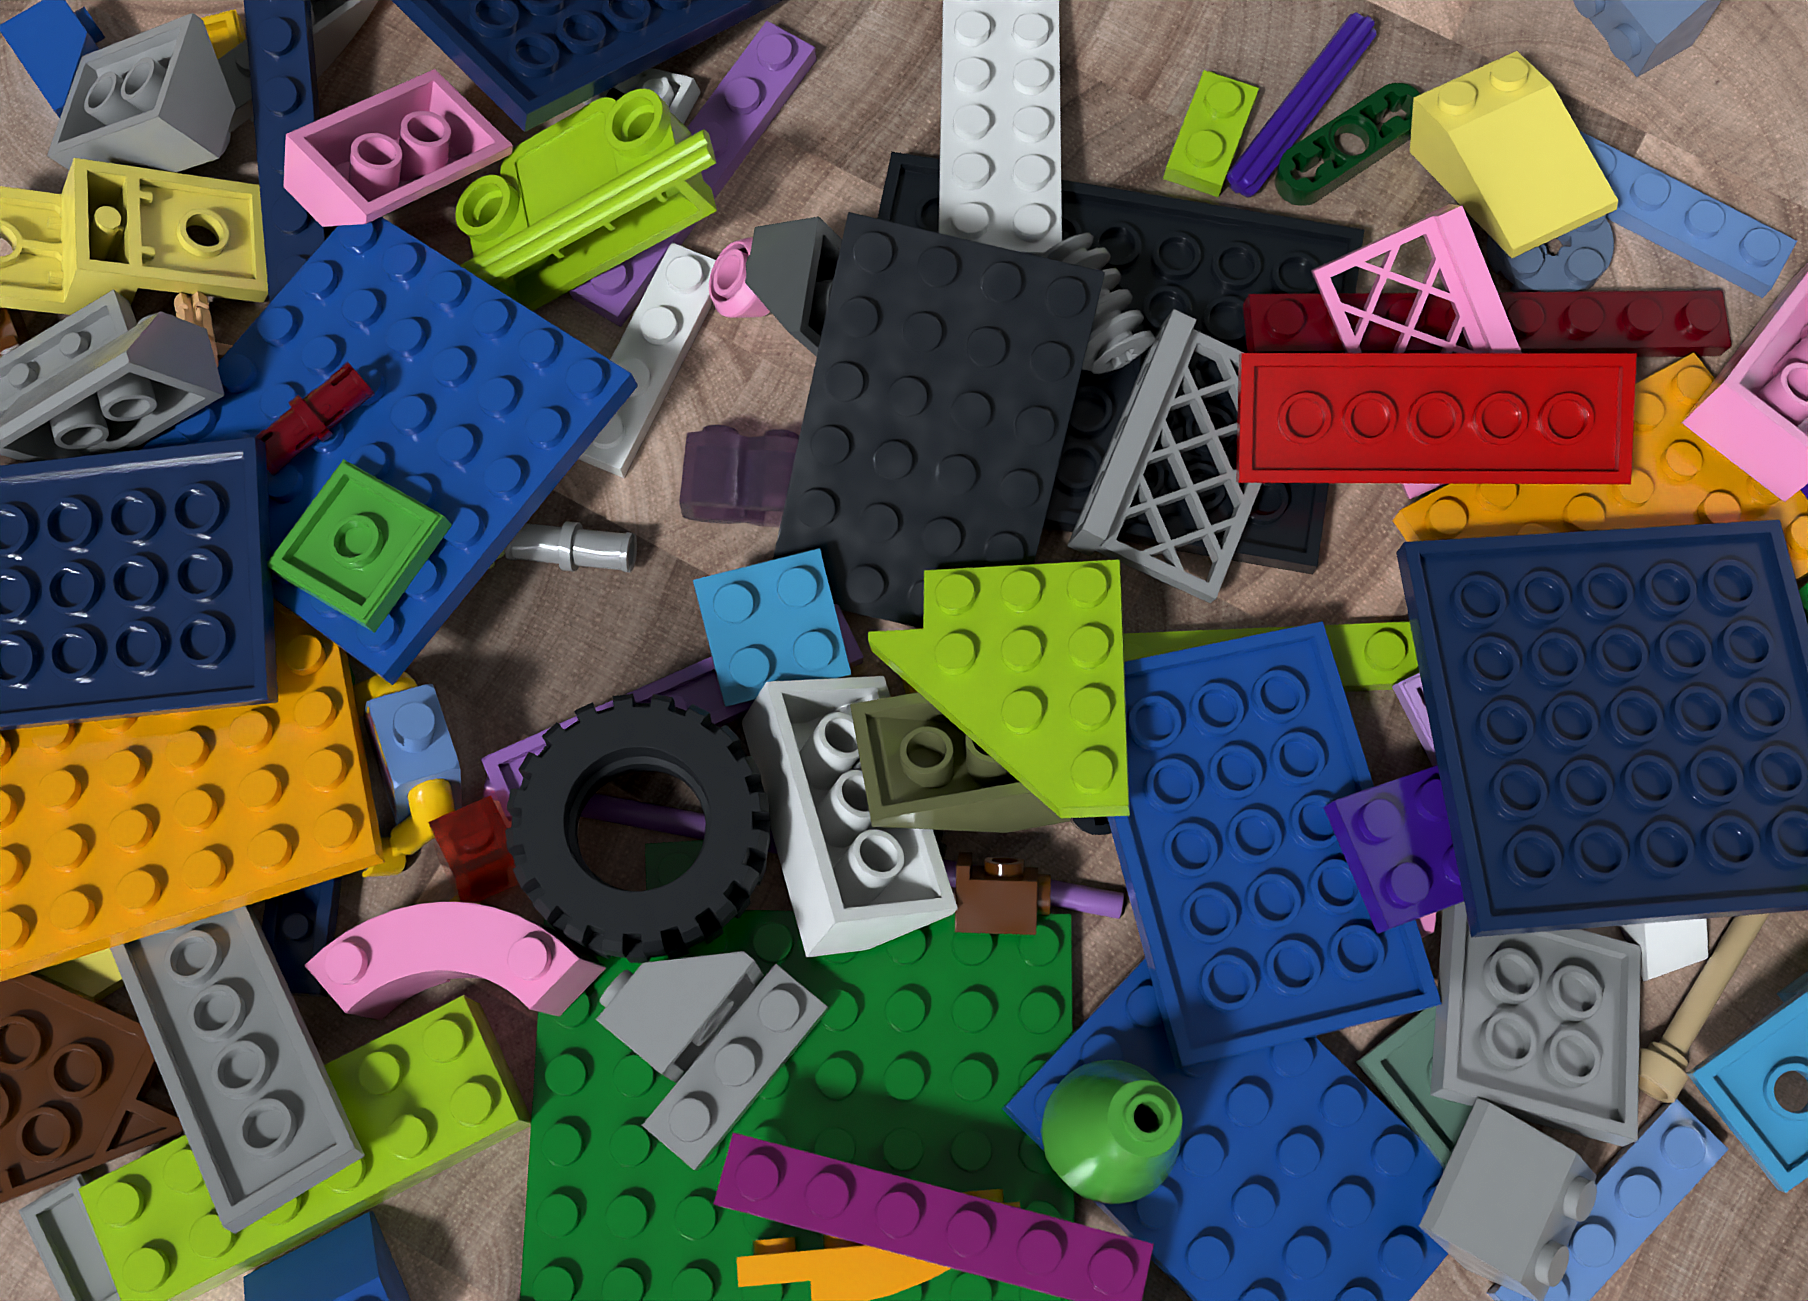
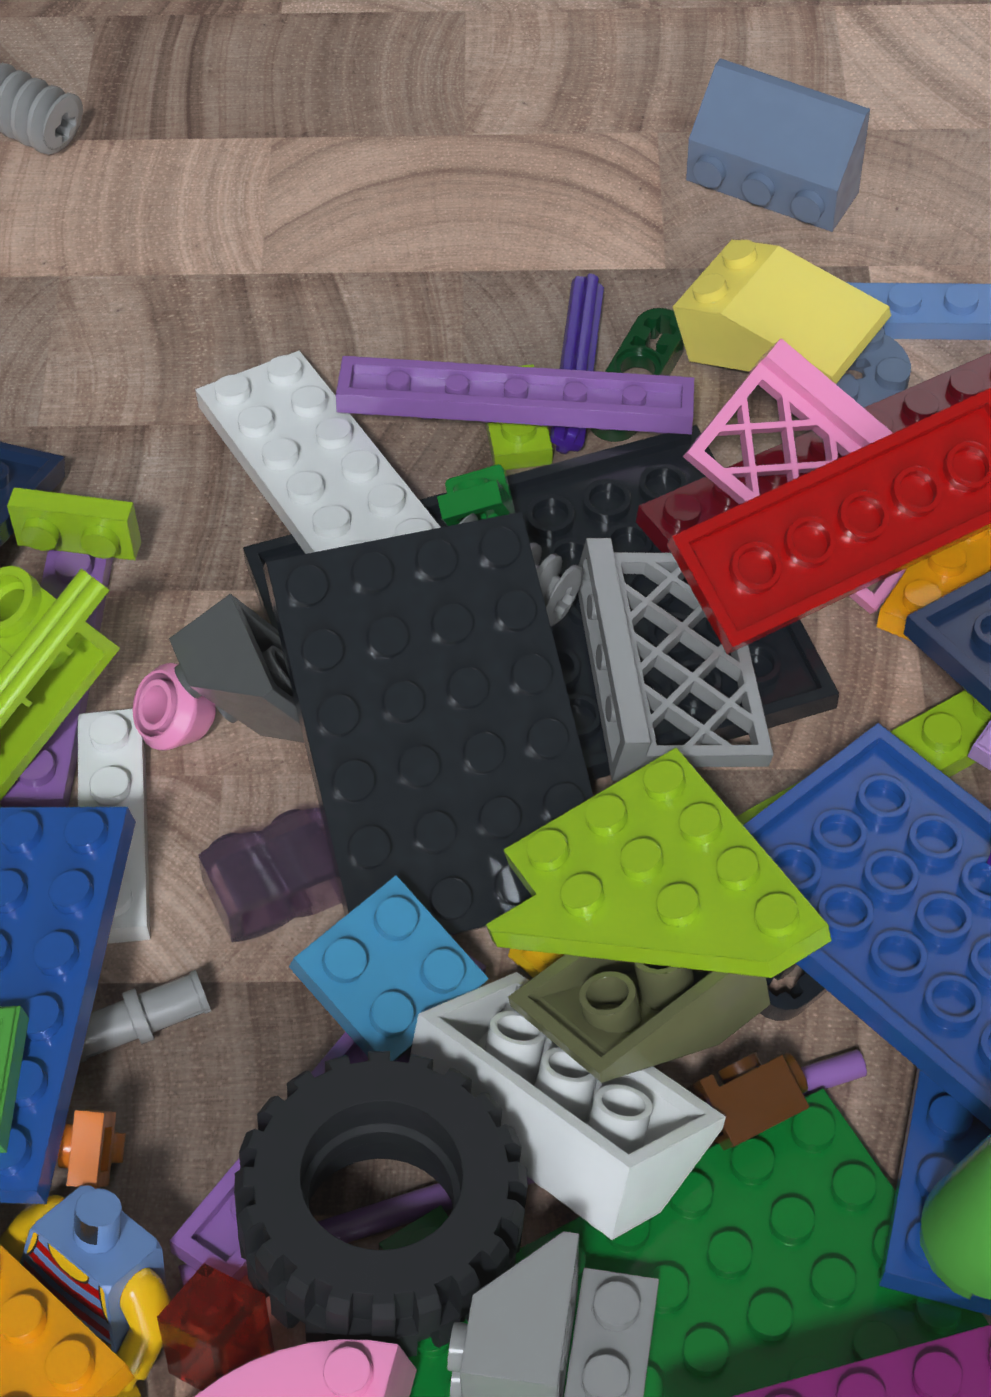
camera: 30 degrees left, 20 degrees down
none -> lime plate [7,487,142,561]
none -> orange plate [58,1109,126,1188]
none -> medium lavender plate [336,356,695,435]
none -> green bracket [437,465,515,526]

